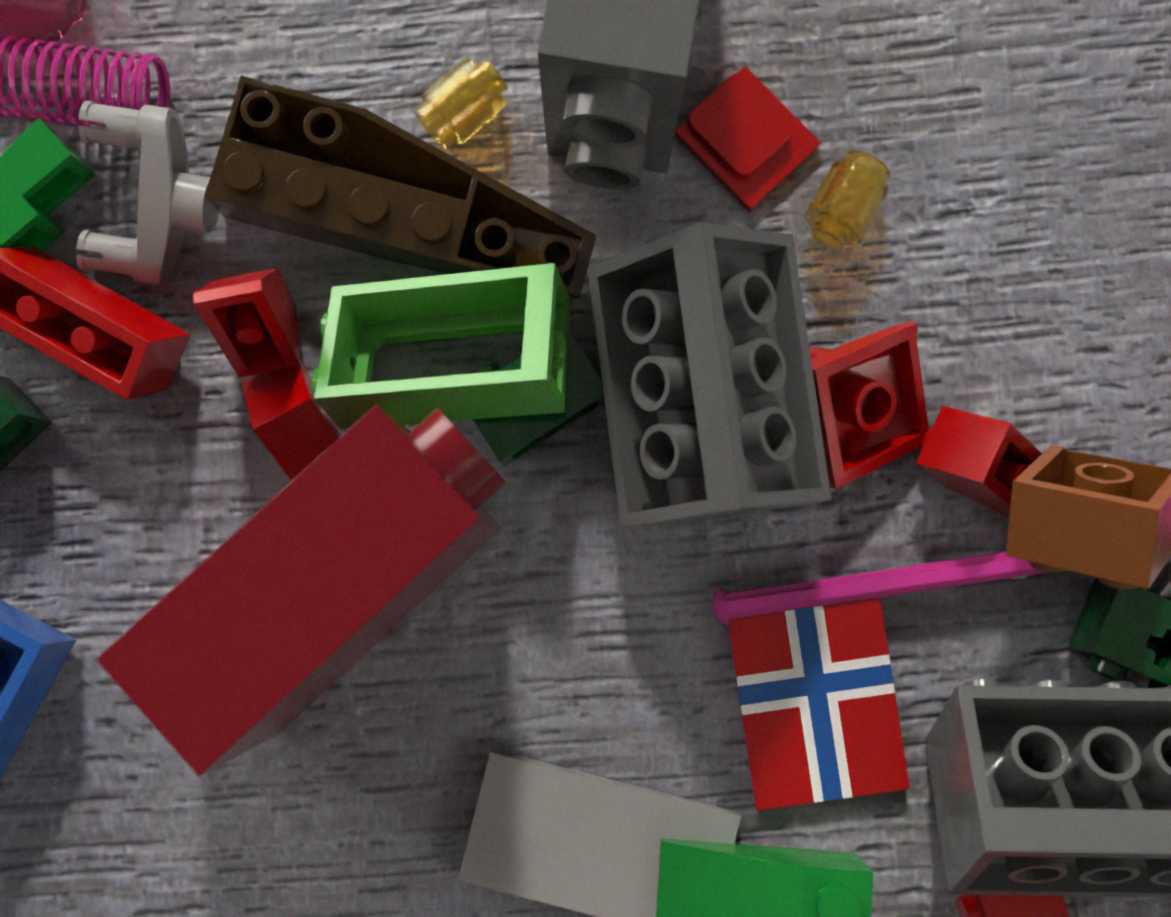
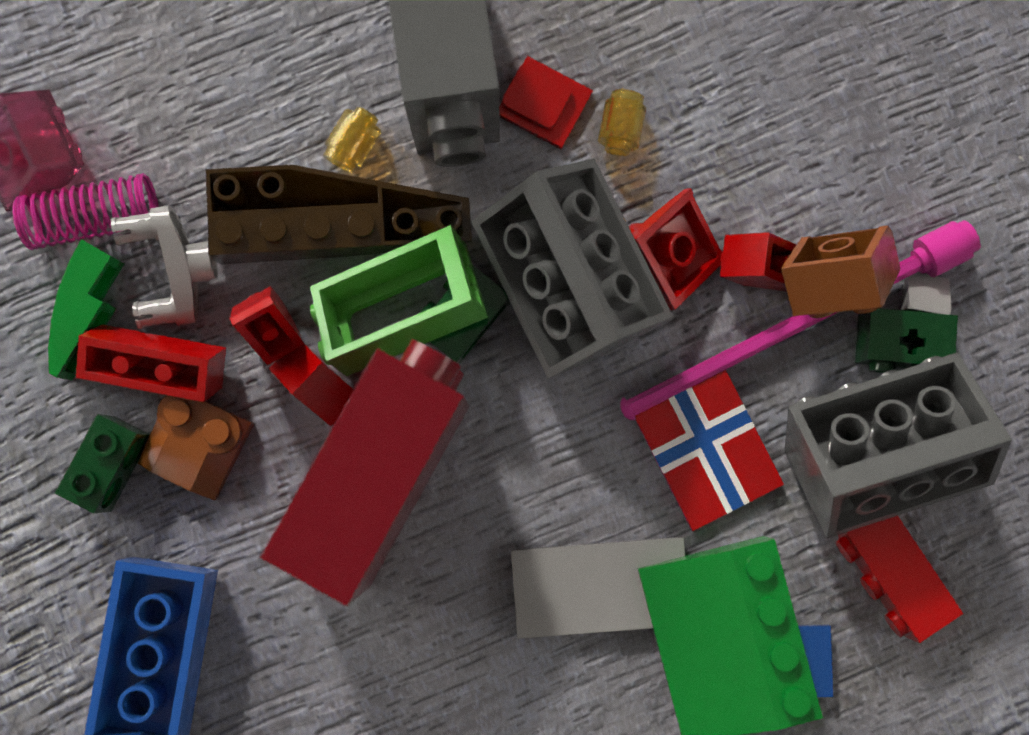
camera: 25 degrees left, 0 degrees up
none -> dark orange slope [138,395,255,501]

